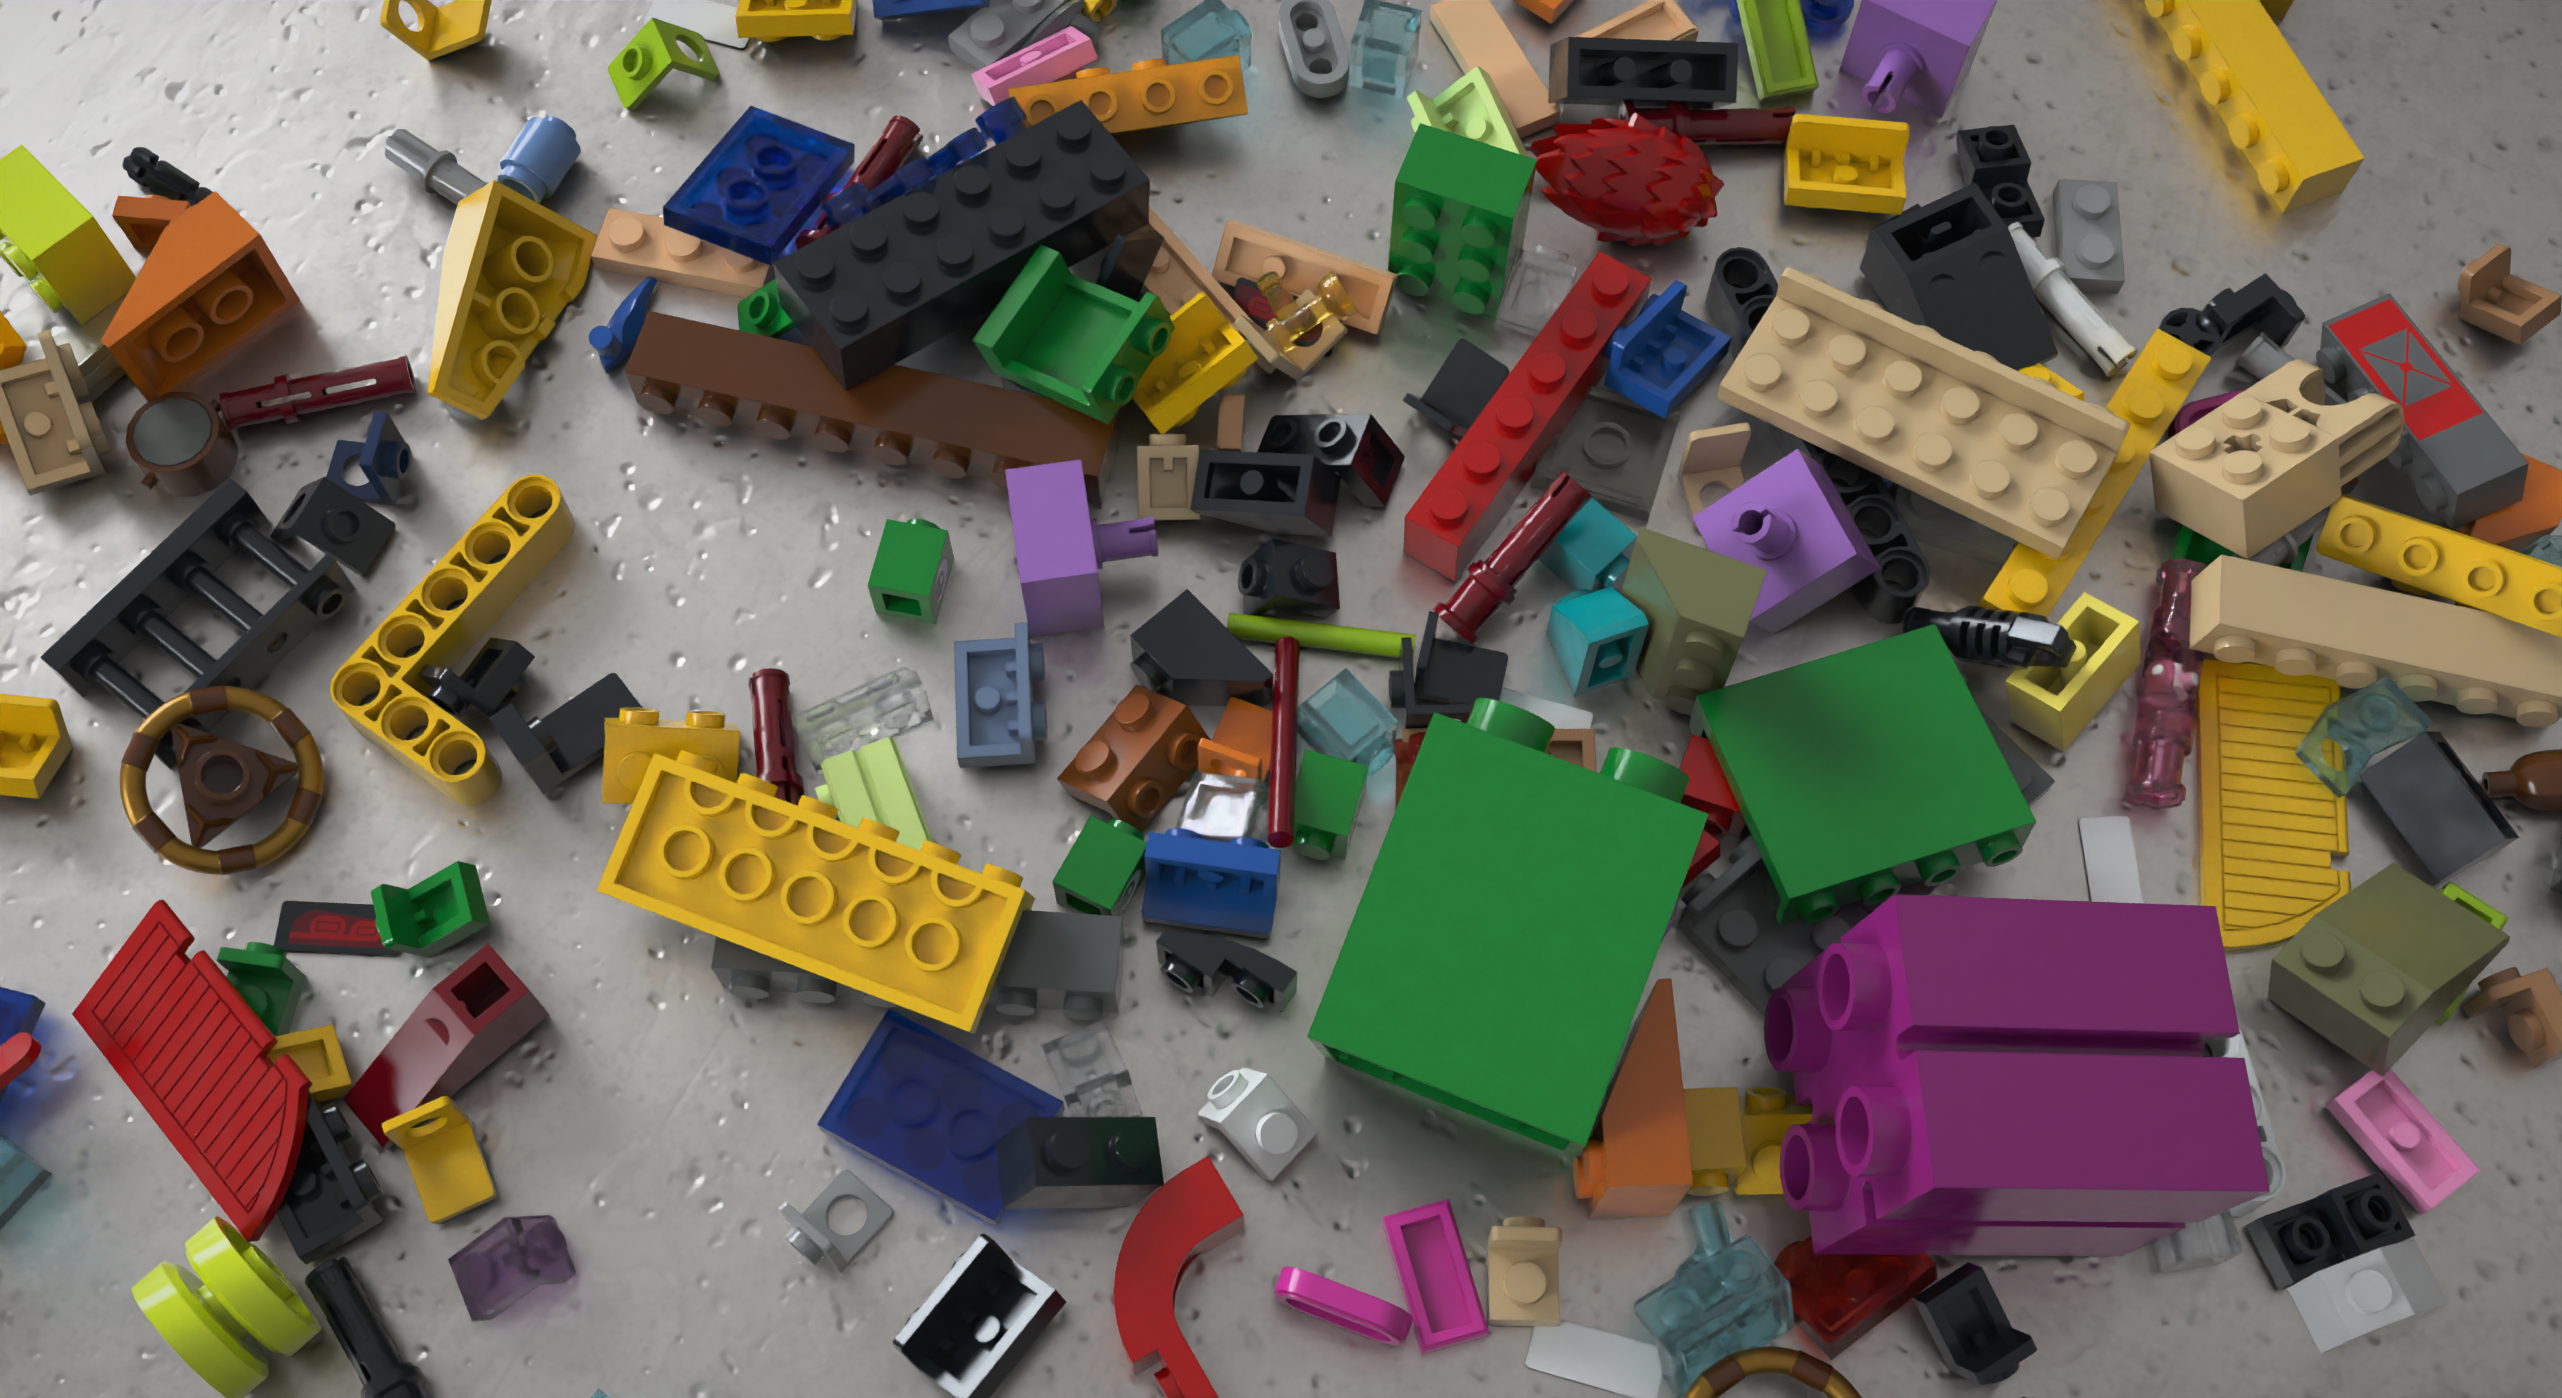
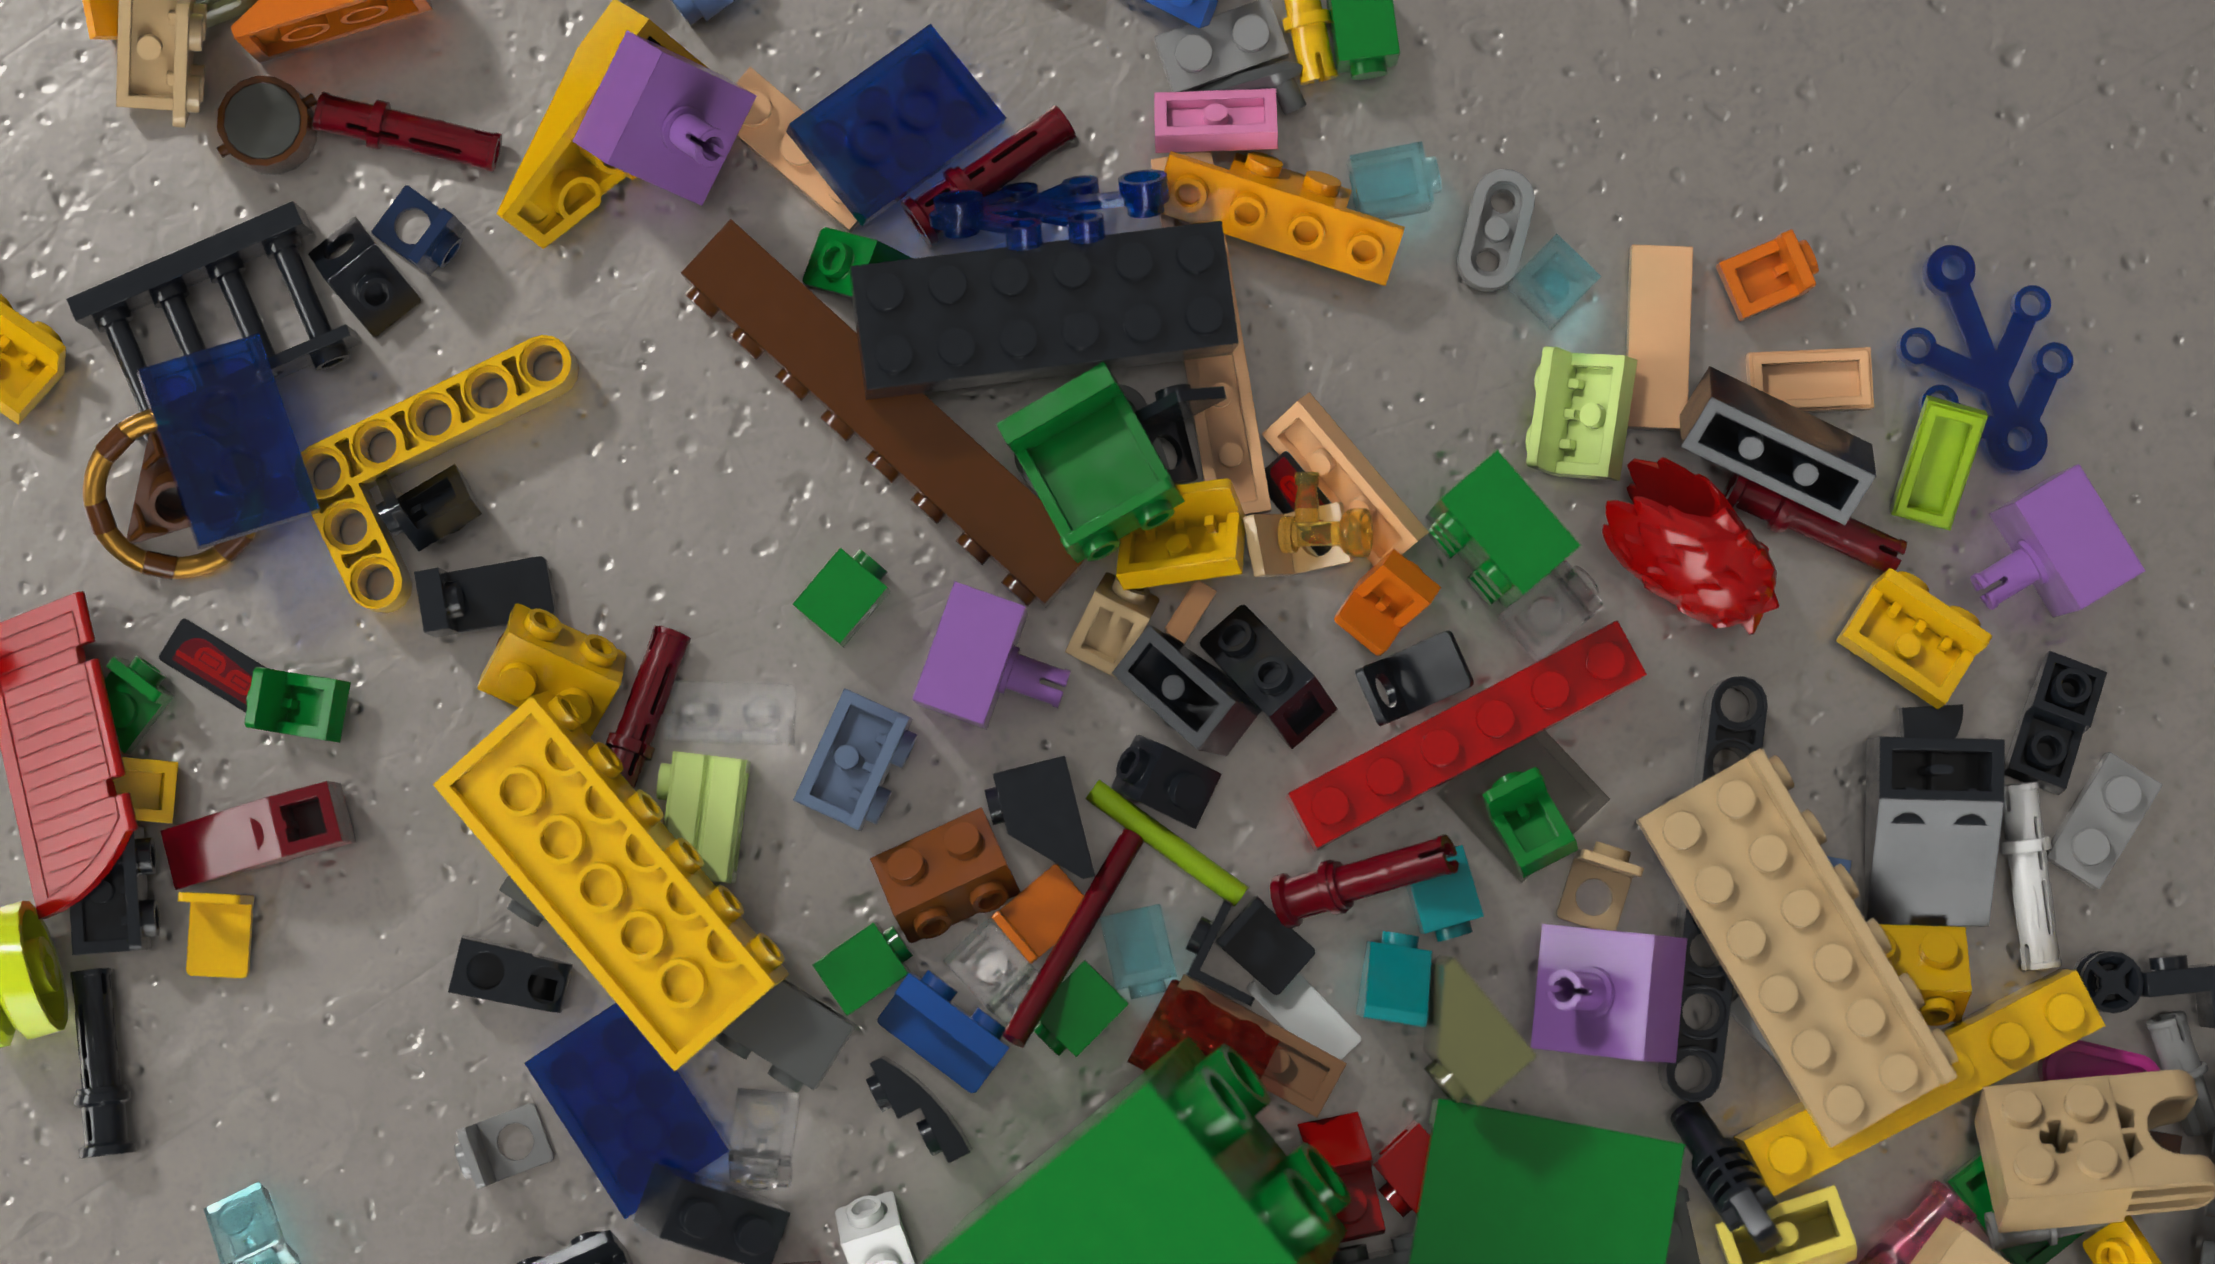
camera: 30 degrees right, 20 degrees up
clear purple bracket [448,1215,576,1322] -> none
blue bar [589,277,658,373] -> none
blue bracket [1604,280,1732,419] -> none
none -> clear blue plate [137,333,320,550]
none -> black leg [448,935,573,1013]
none -> medium lavender brick [573,30,757,206]
none -> orange bracket [1334,549,1441,656]
none -> green bracket [1483,767,1578,878]

